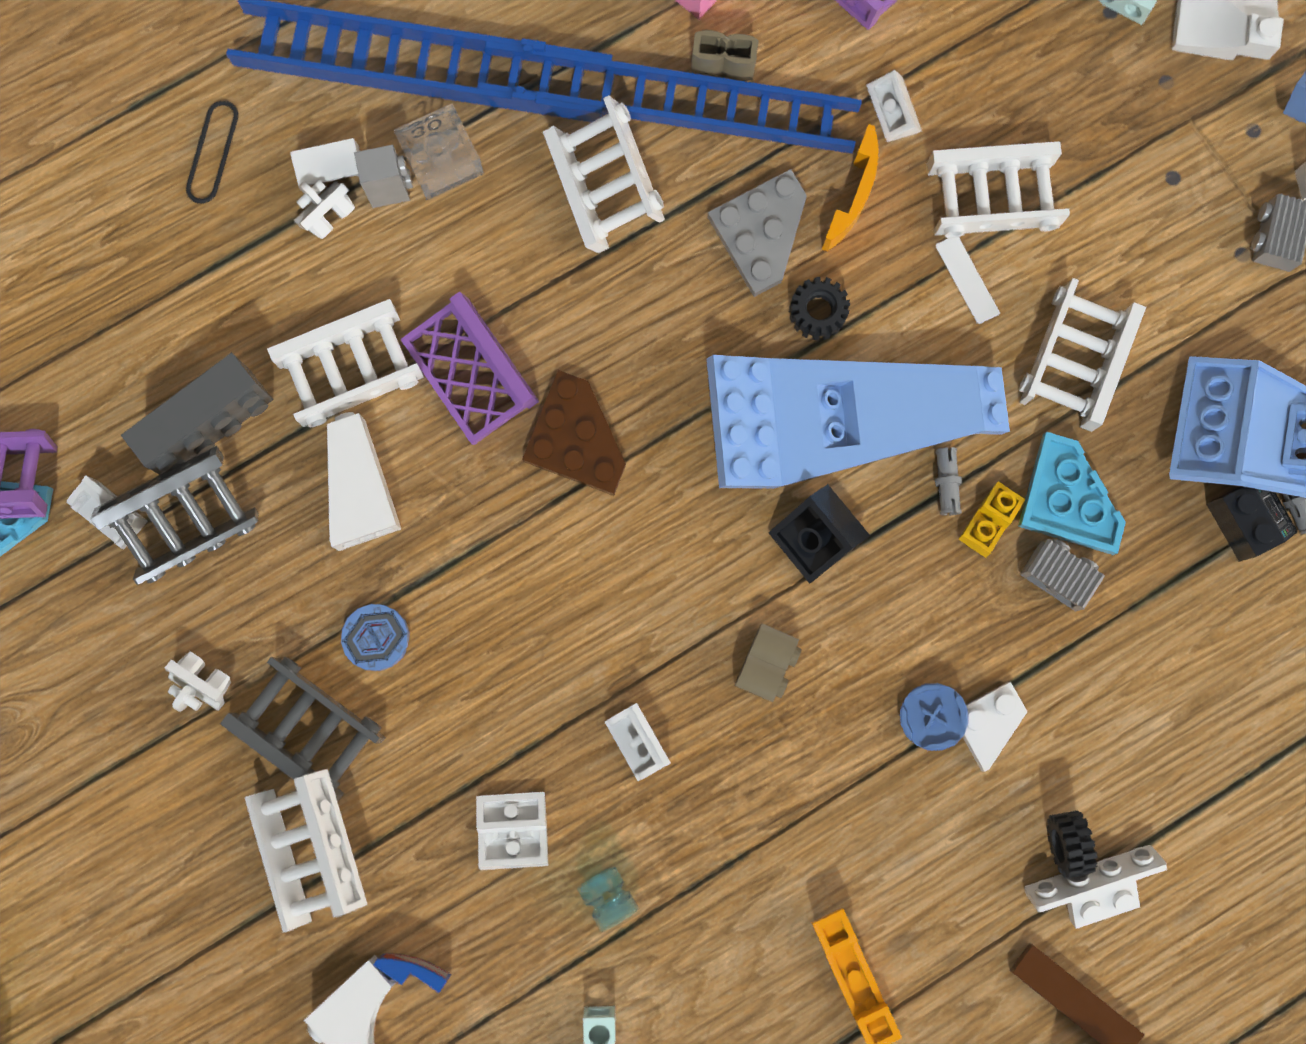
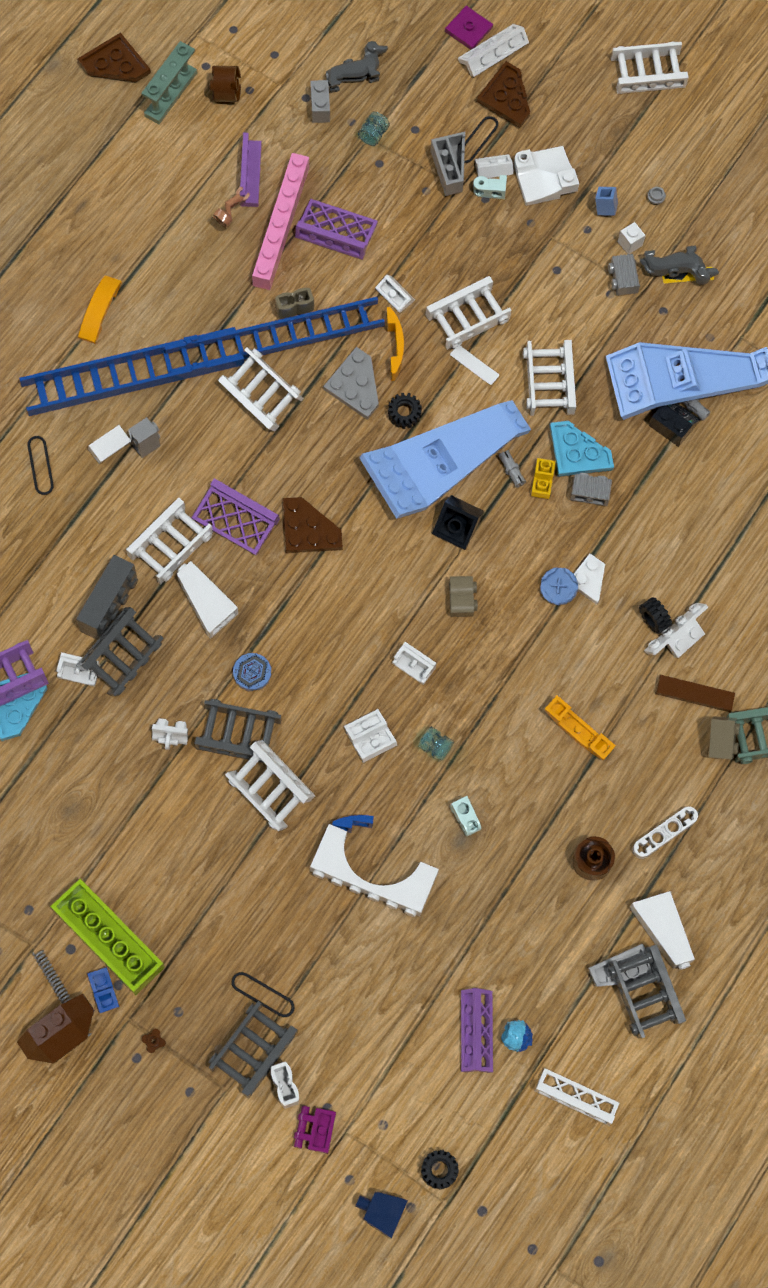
camera: 25 degrees left, 10 degrees down
white hips [294,180,355,239] -> none
clear brick [393,103,484,200] -> none

